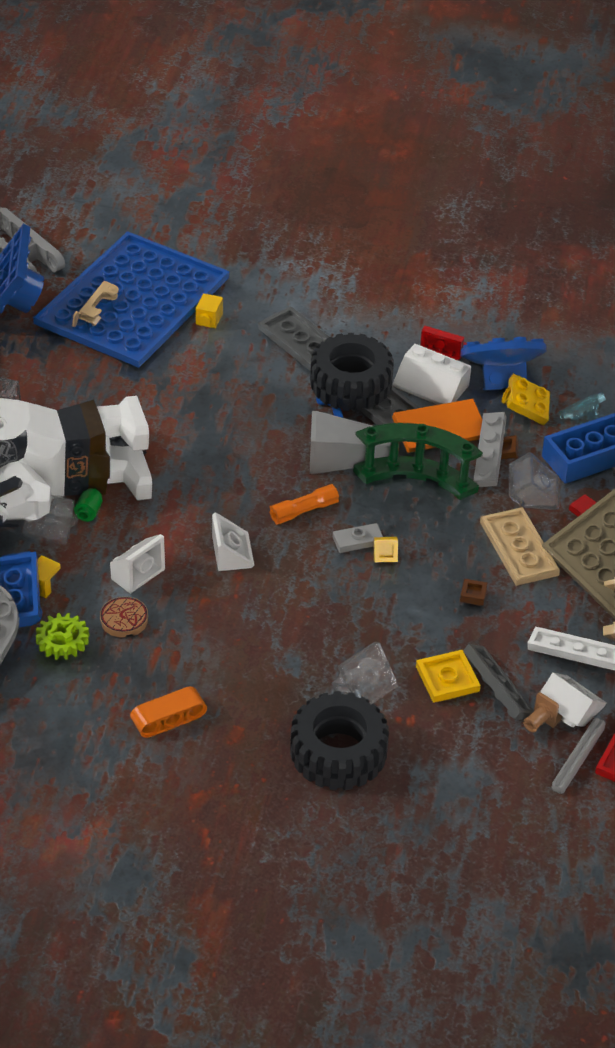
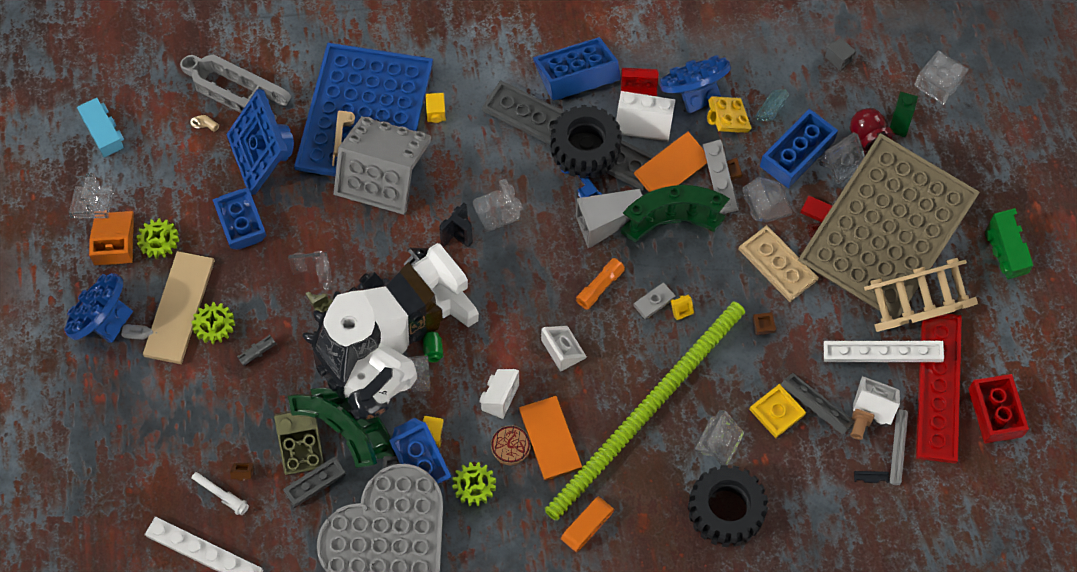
camera: 20 degrees left, 20 degrees up
none -> light grey bracket [334,116,431,215]
none -> black bracket [439,203,473,247]
none -> clear bracket [473,178,523,232]
none -> orange tile [519,396,582,481]
none -> blue slope [533,37,621,101]
none -> lime piece [545,302,745,521]
none -> black piece [854,471,889,483]

